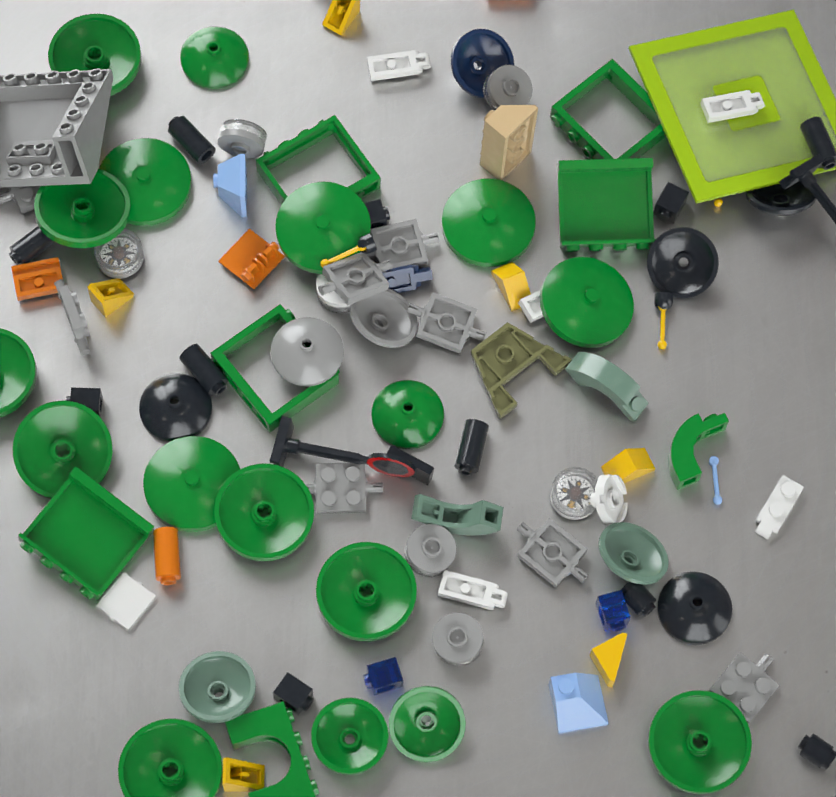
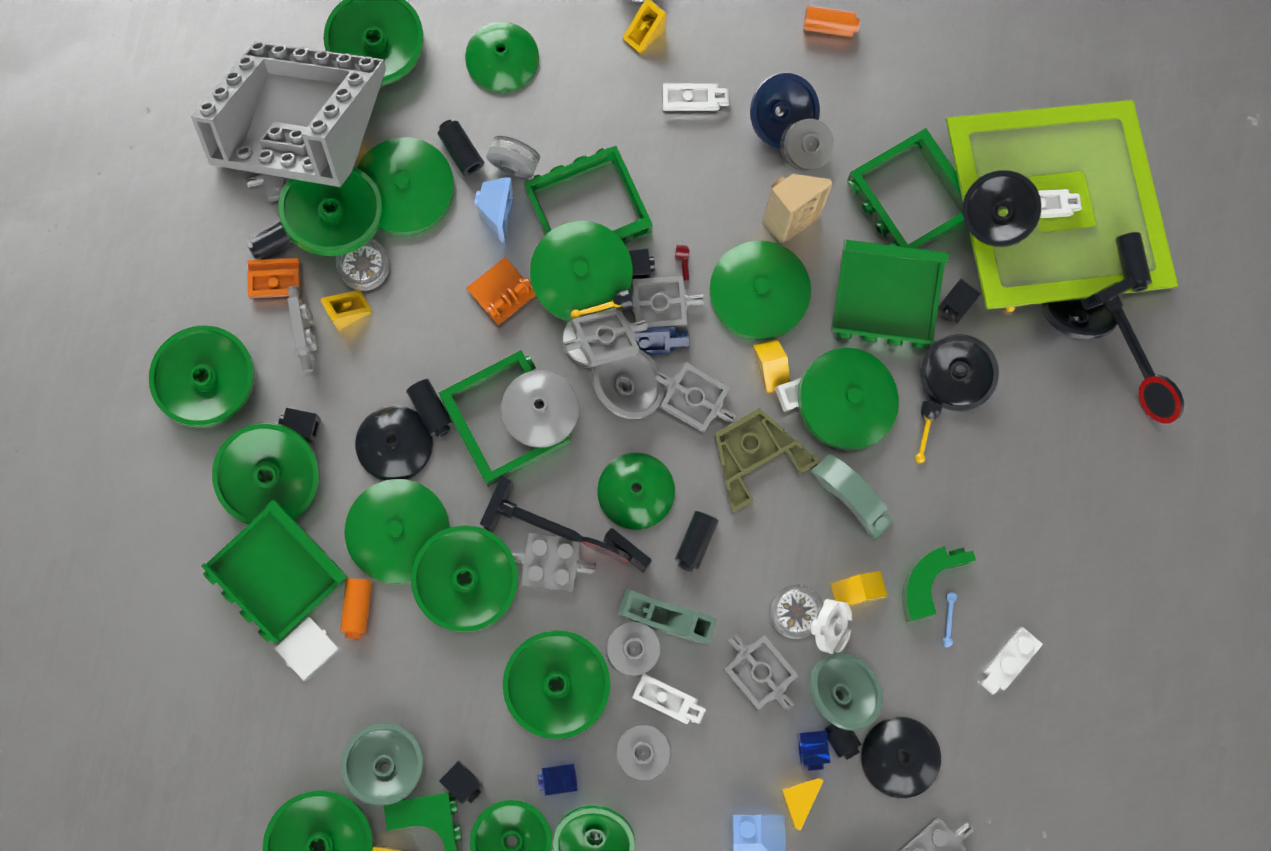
camera: 10 degrees right, 10 degrees up
none -> dark red hand [675,244,690,281]
none -> black dish [962,170,1042,247]

